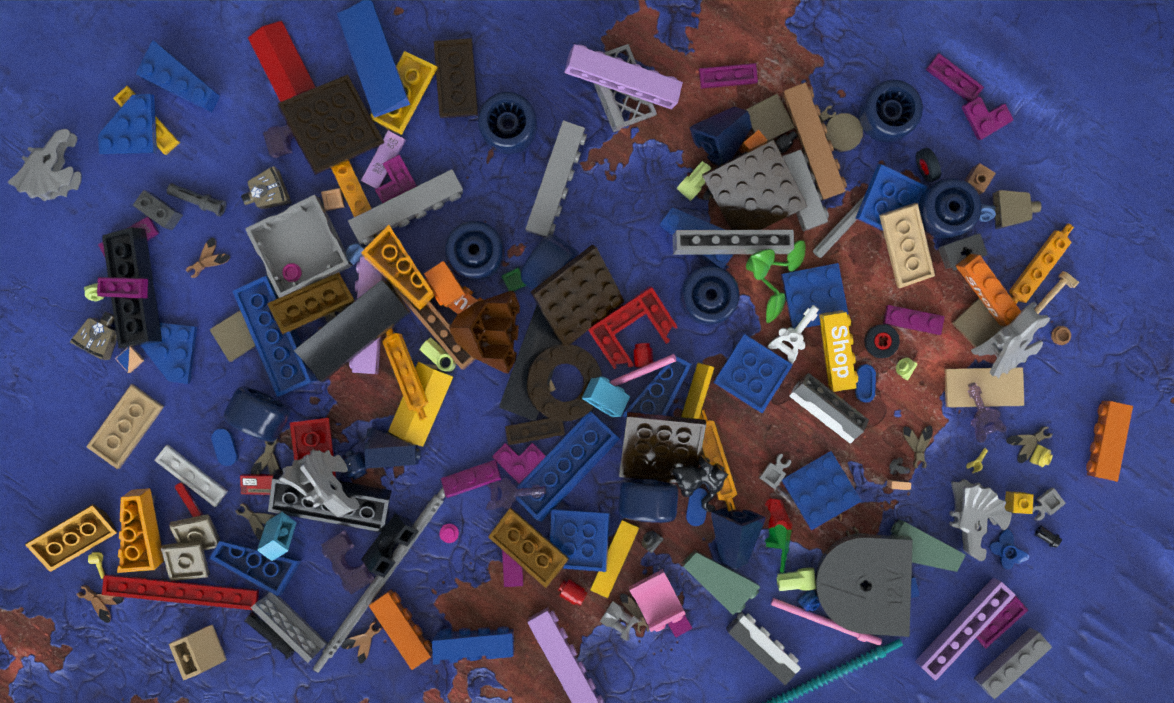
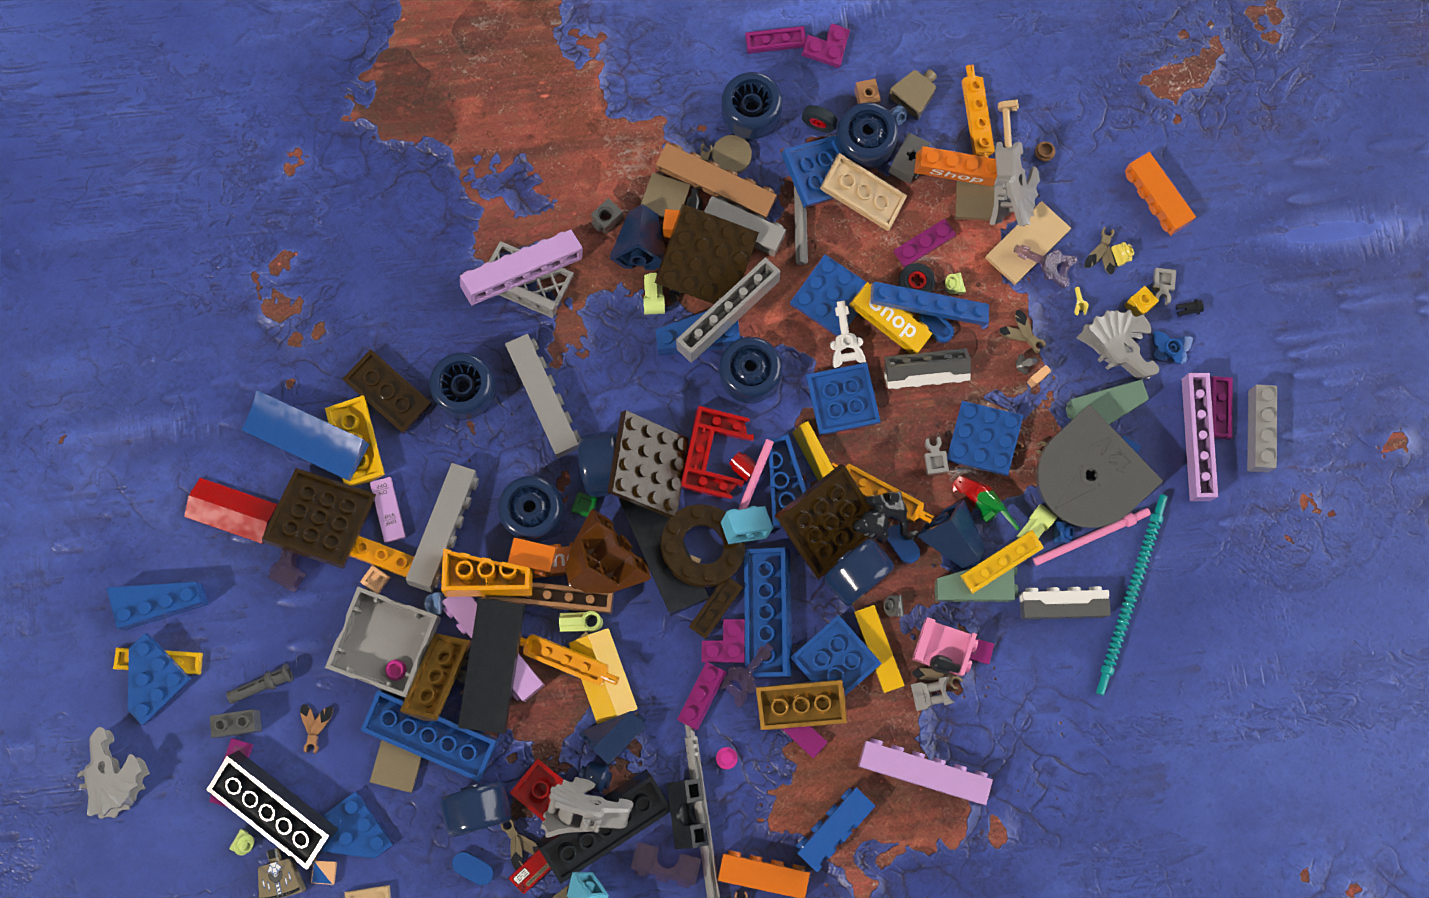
camera: 45 degrees left, 10 degrees down
magenta tile [97,277,148,298] -> none
dark tan torso [241,166,292,209] -> none
magenta plate [375,155,417,203] -> none
red brick [558,579,588,606] -> none
magenta tile [699,63,758,89] -> none
bright green plant [746,240,806,323] -> none
none -> dark grey brick [591,198,624,234]
none -> blue plate [870,281,989,326]
none -> black cylinder [930,655,960,674]
none -> yellow tile [960,530,1044,594]

